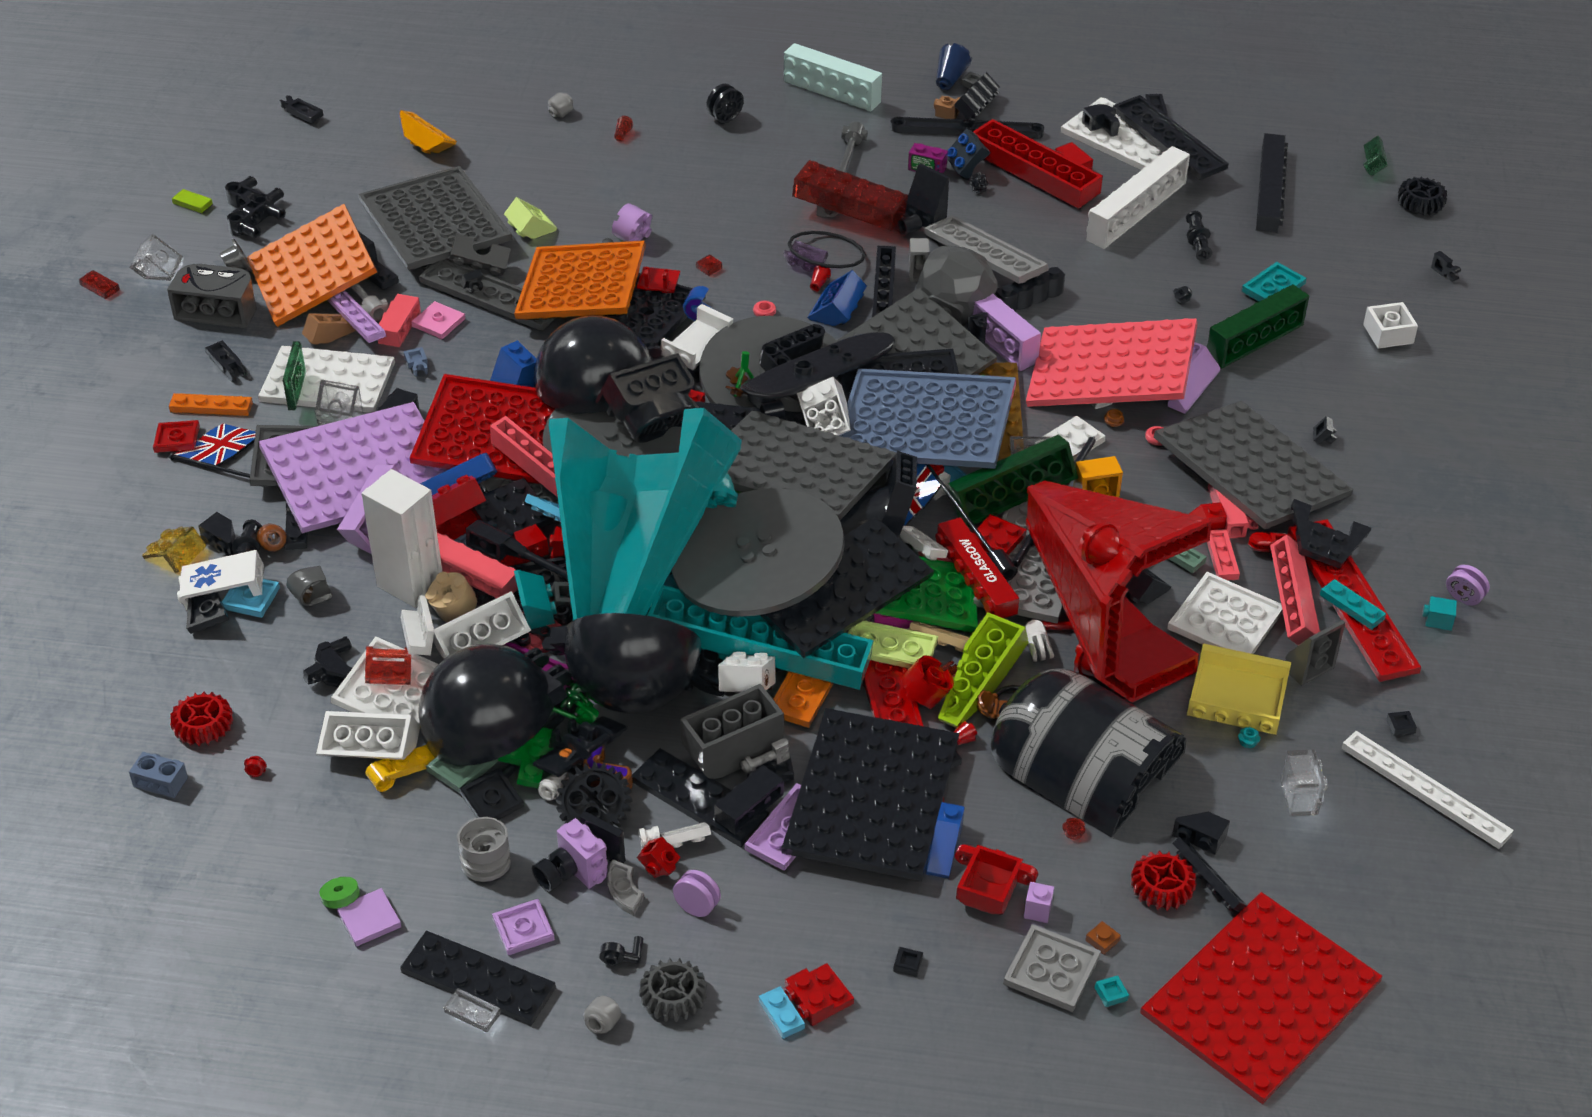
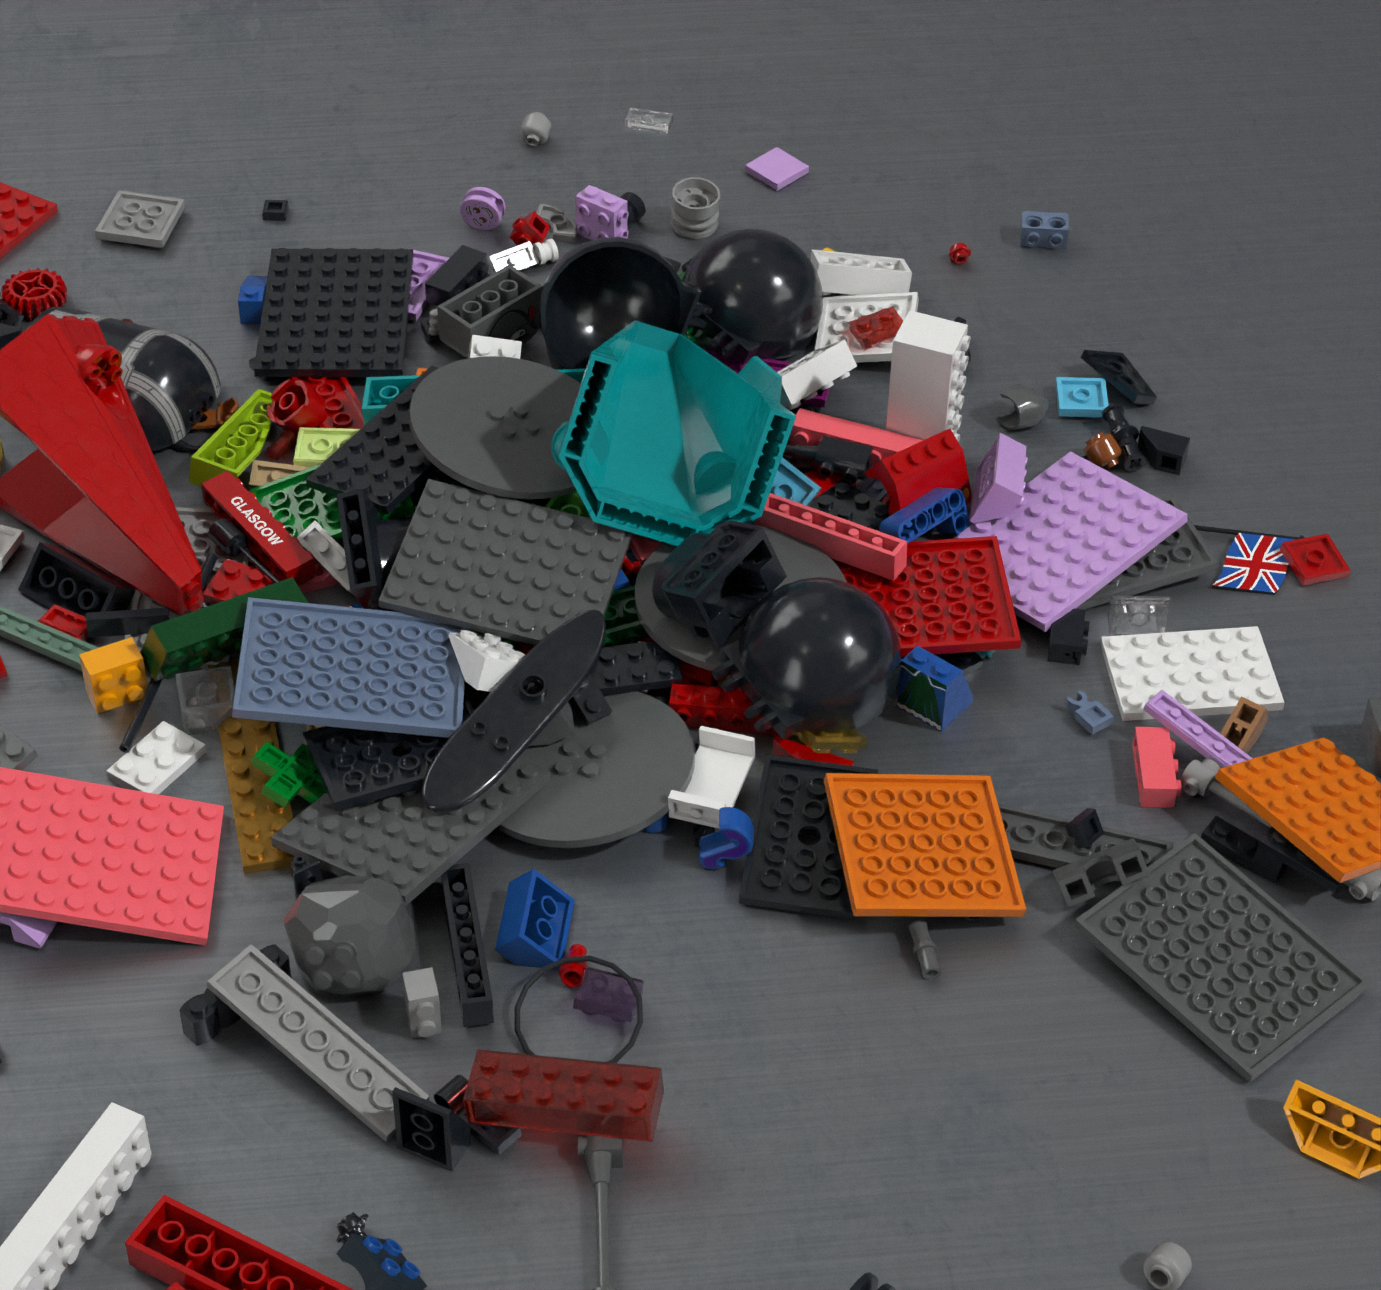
camera: 165 degrees right, 0 degrees up
clear yellow bracket [142,526,207,573] -> none
orange plate [169,393,253,416] -> none
red gear [170,691,233,747] -> none
white panel [177,550,264,610] -> none
black hinge [205,340,247,381] -> none
clear green tile [283,341,306,411] -> none
bright green piece [319,877,360,909] -> none
white fence [400,595,434,656] -> none
black plate [400,930,556,1026] -> none
bright pink plate [411,301,466,340] -> none
tan brick [425,572,477,622] -> none
lavender tile [492,899,555,956] -> none
yellowish green slope [504,197,558,239] -> none
black tile [579,811,626,863] -> none
black plate [599,936,644,966] -> none
lavender brick [612,203,652,242] -> none
clear red cone [614,116,633,141] -> none
red plate [637,267,680,293] -> none
dark grey gear [639,958,707,1023] -> none
clear red plate [696,254,722,276] -> none
plant [725,351,754,397] -> none
coral piece [753,301,776,317] -> none
black beam [759,324,825,371] -> none
medium azure plate [759,986,805,1039] -> none
red plate [784,963,854,1026] -> none
magenta brick [908,143,948,174] -> none
red cone [953,721,977,746] -> none
red piece [955,844,1039,915] -> none
lavender brick [973,294,1041,371] -> none
lavender brick [1024,882,1054,923] -> none
white arm [1025,620,1054,662] -> none
dark orange plate [1085,921,1121,955] -> none
teal plate [1094,975,1129,1007] -> none

